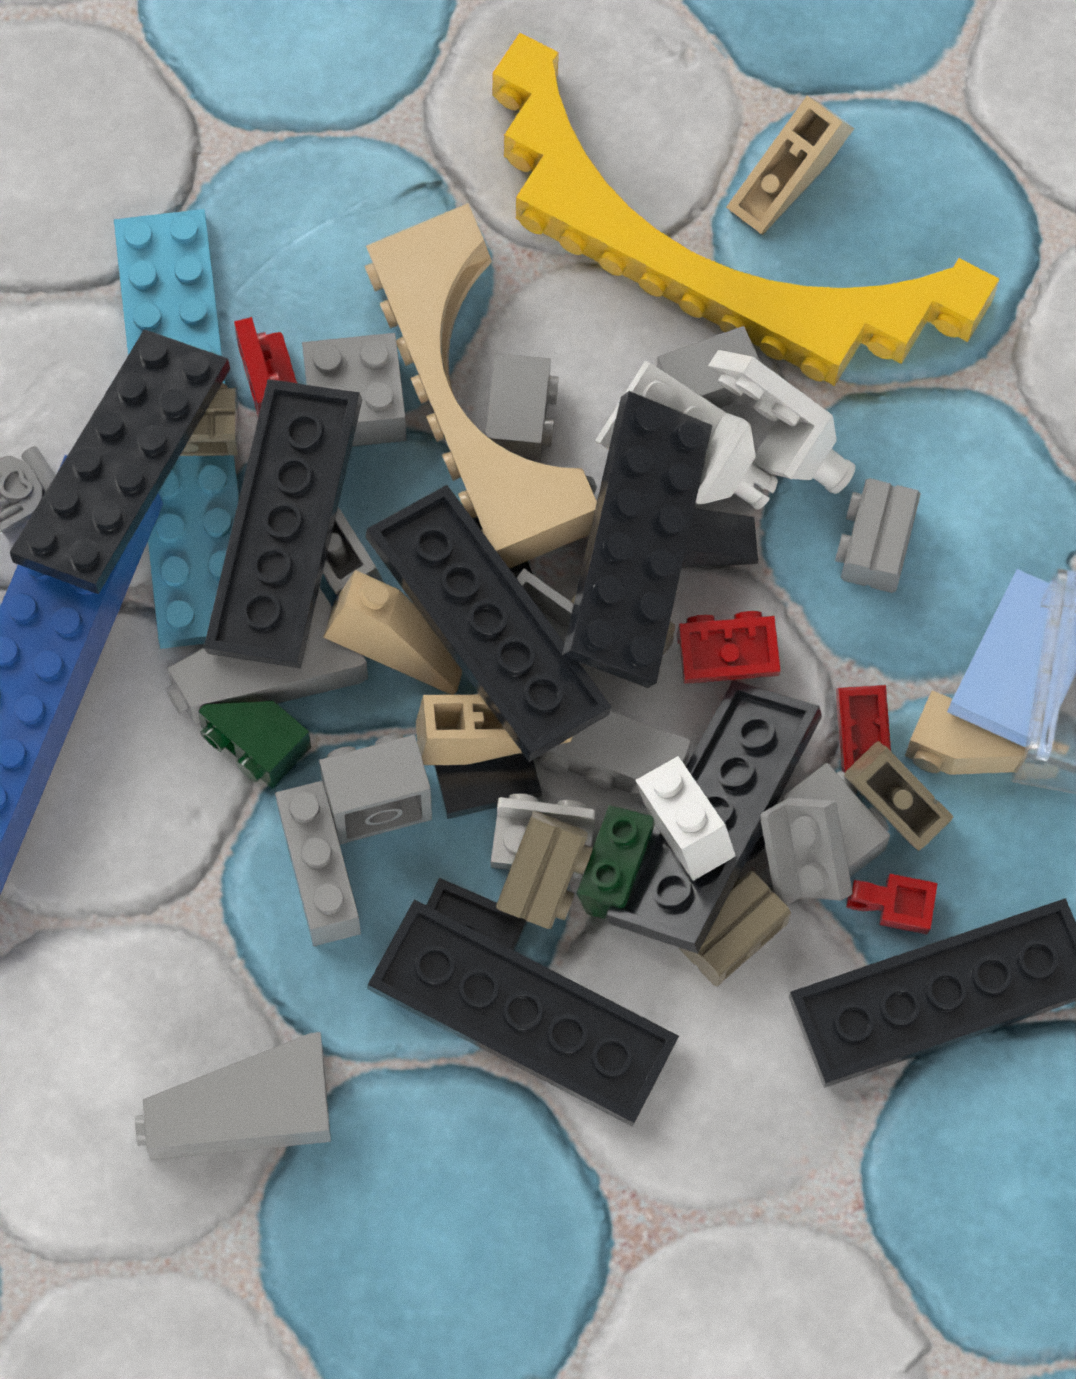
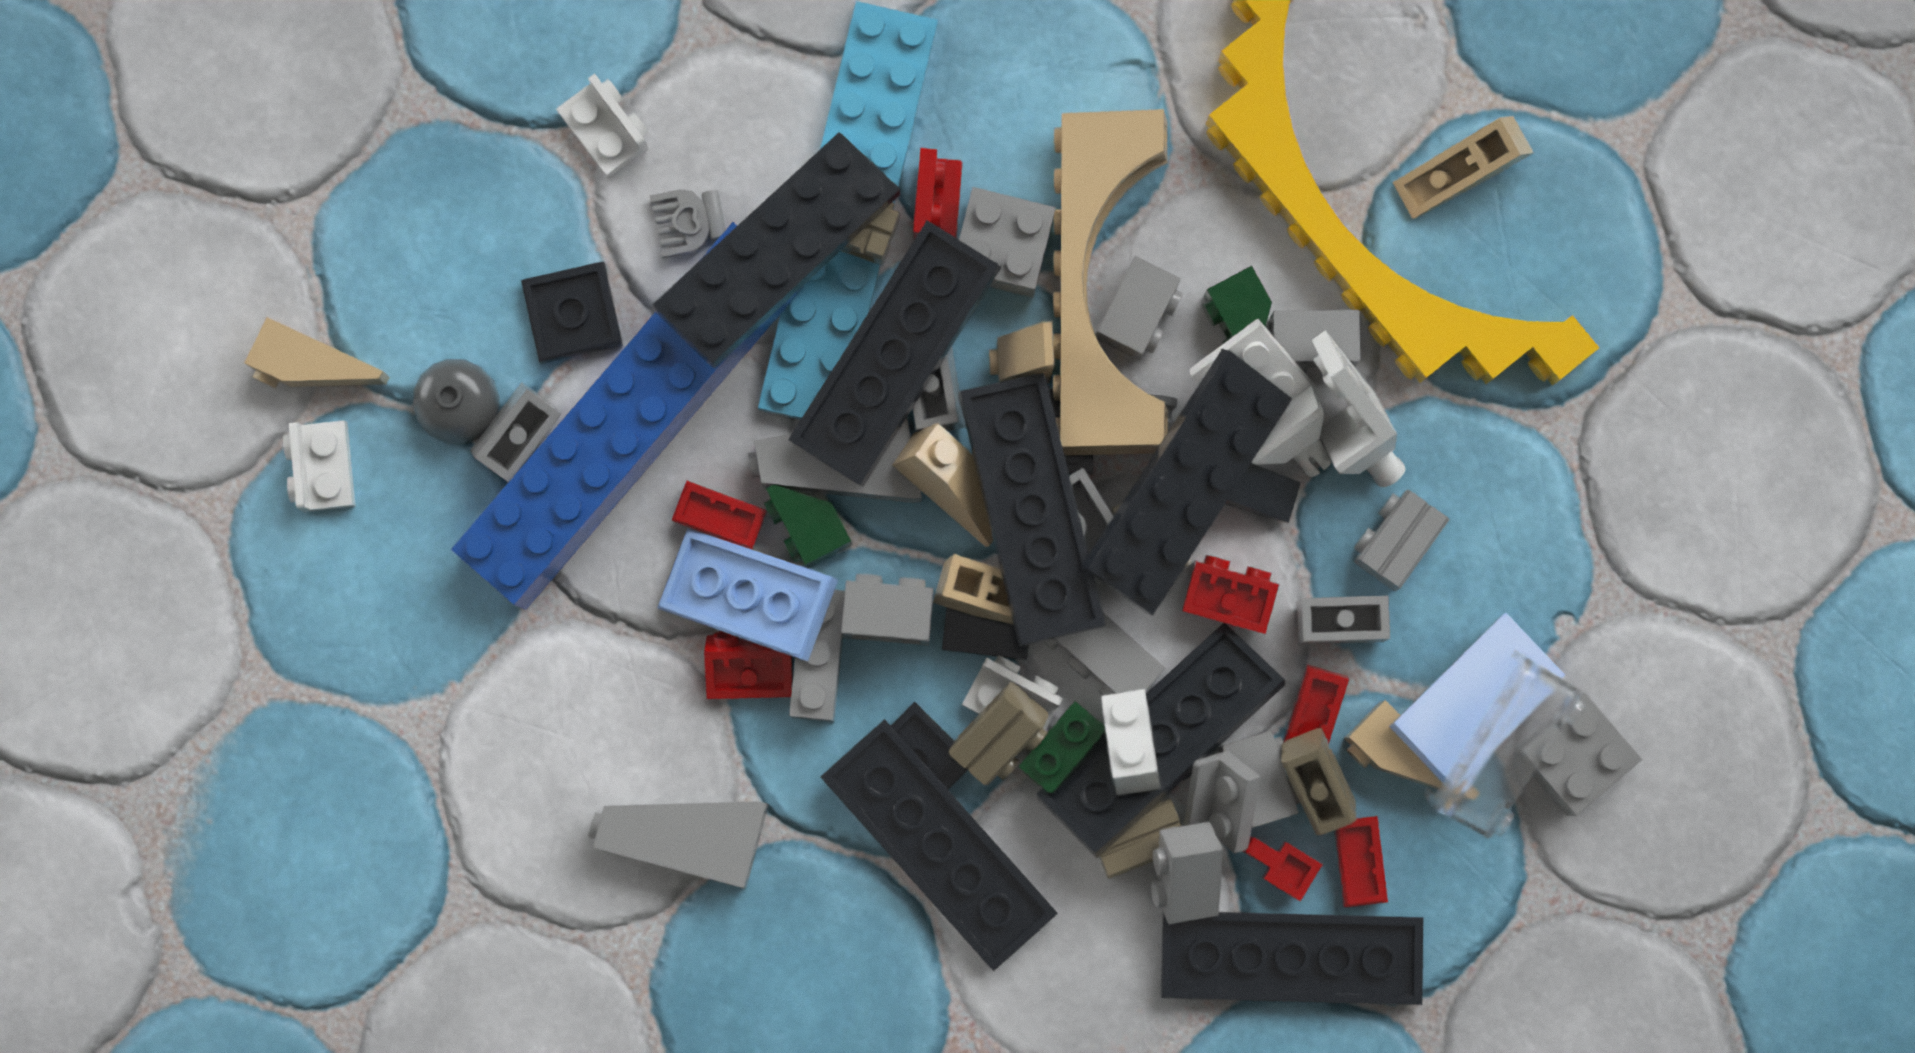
camera: 20 degrees right, 15 degrees up
none -> light blue tile [657,528,838,662]
none -> red plate [671,480,768,550]
none -> red bracket [704,631,793,699]
none -> tan slope [989,321,1054,384]
none -> light grey brick [1151,822,1223,924]
none -> dark green slope [1202,265,1272,344]
none -> light grey brick [1296,596,1390,645]
none -> red plate [1334,816,1388,907]

